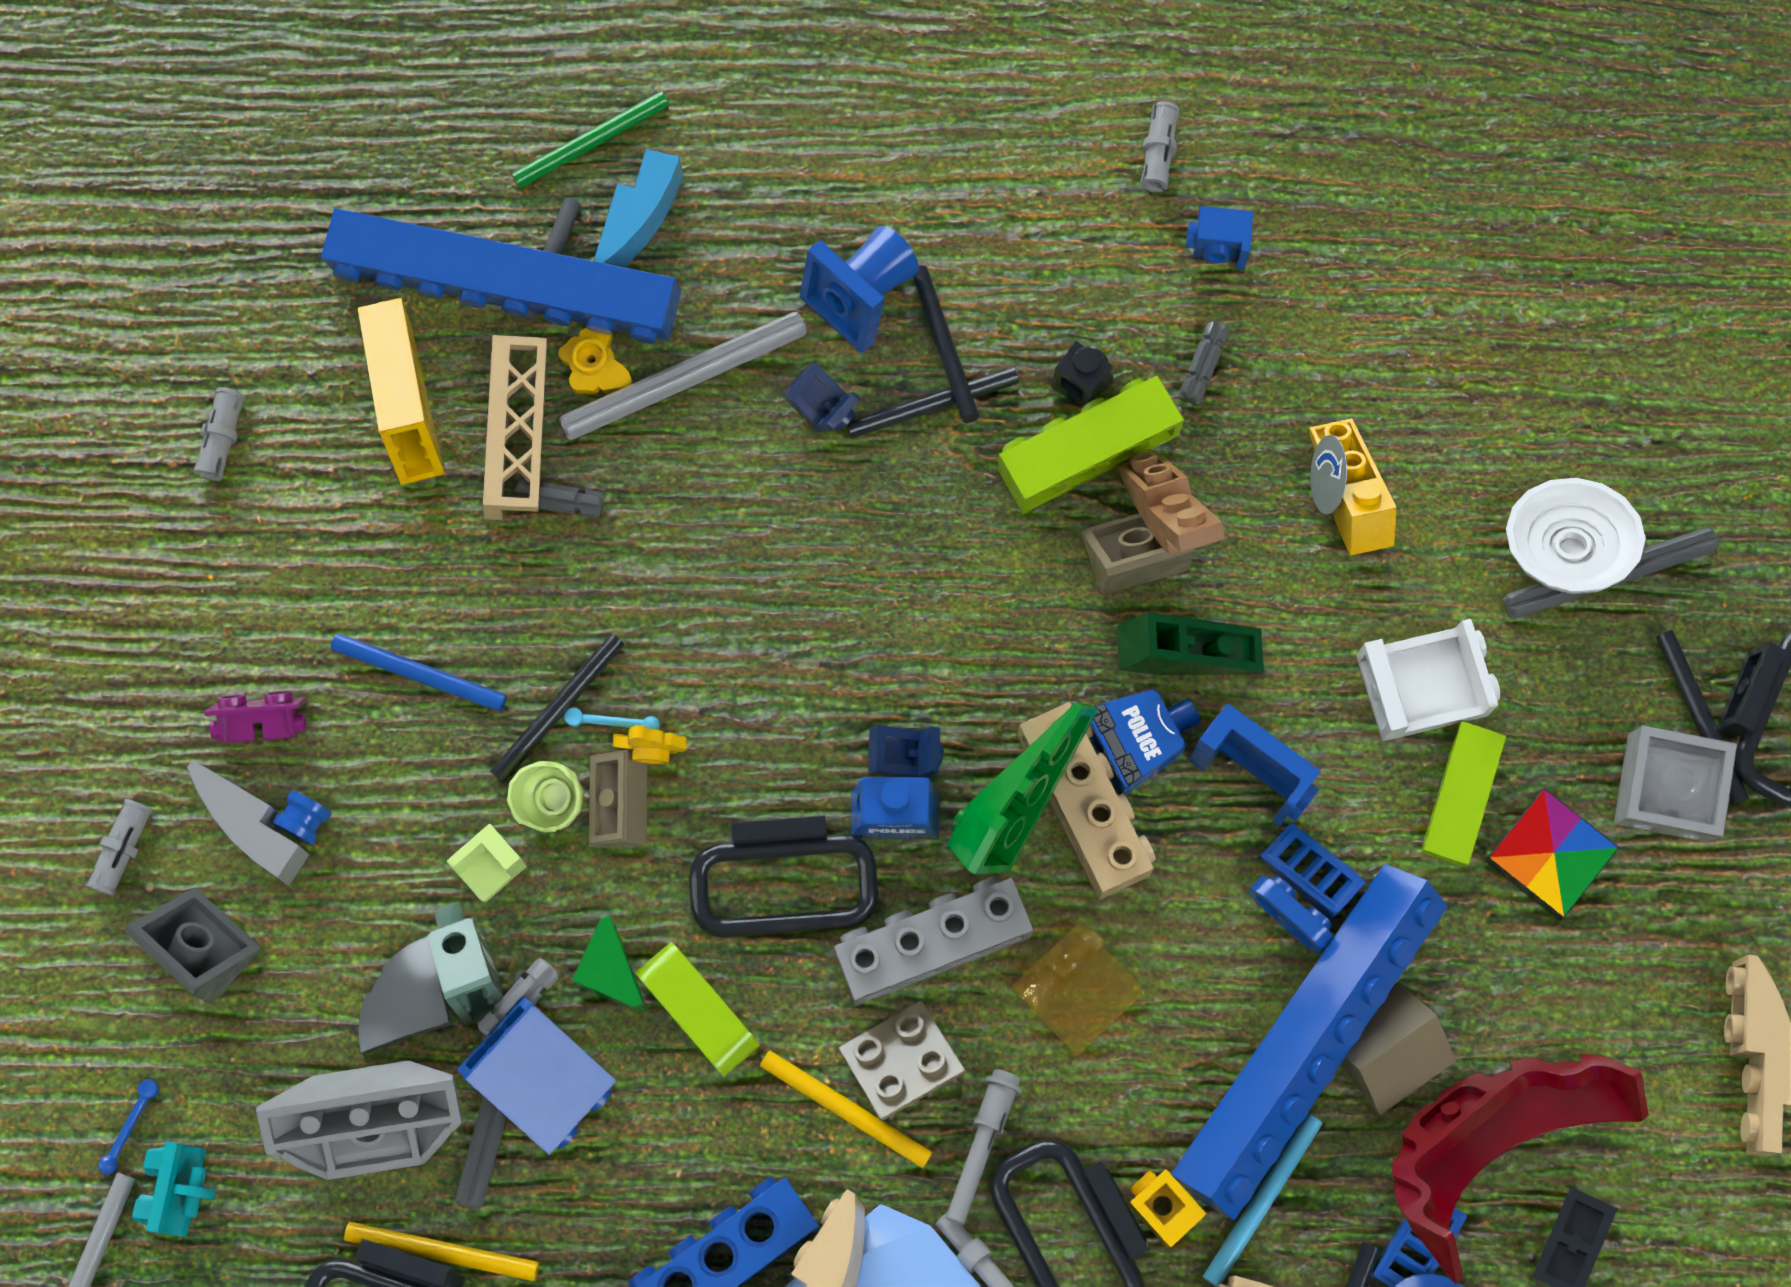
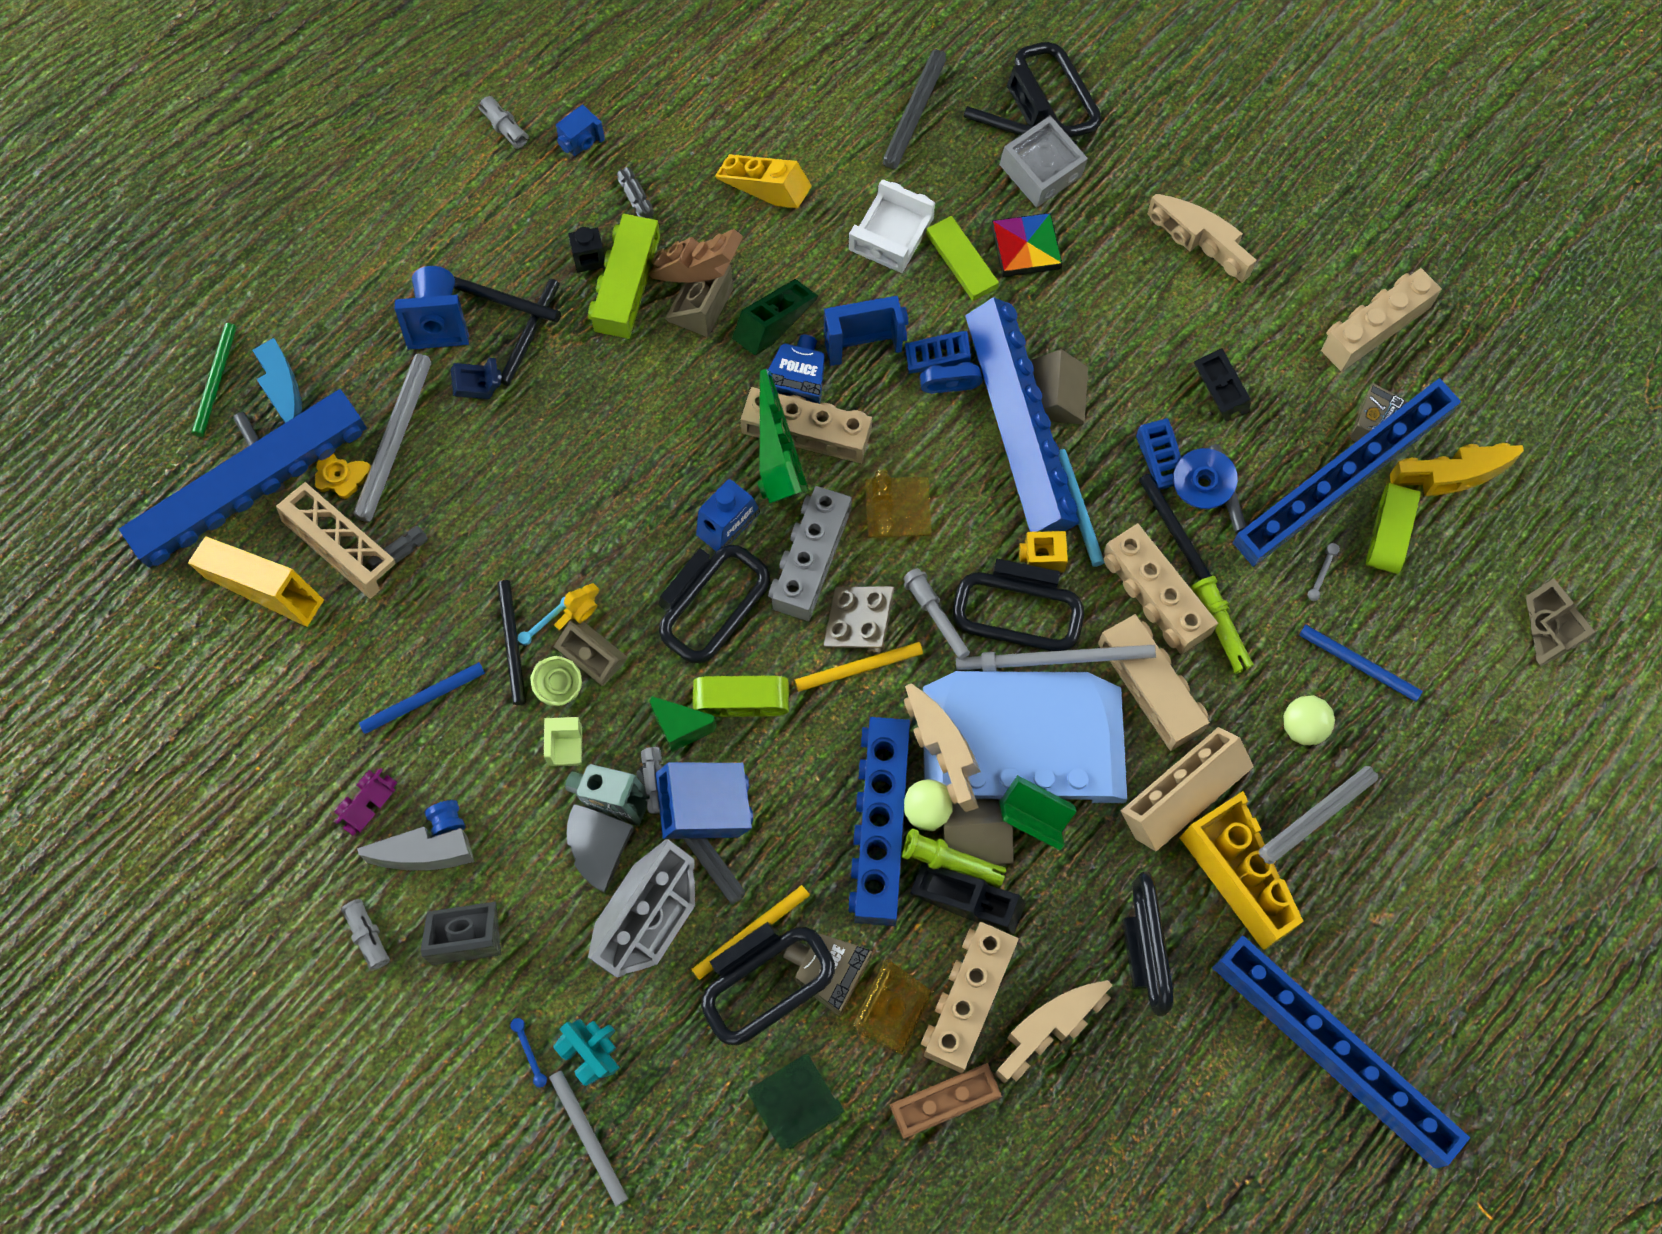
camera: 50 degrees left, 5 degrees down
light grey pin [193,387,245,481] -> none
dark blue bracket [868,725,944,778] -> none
light grey sticker [1310,435,1347,514] -> none
dark red windscreen [1392,1054,1649,1284] -> none
white hat [1506,478,1646,594] -> none

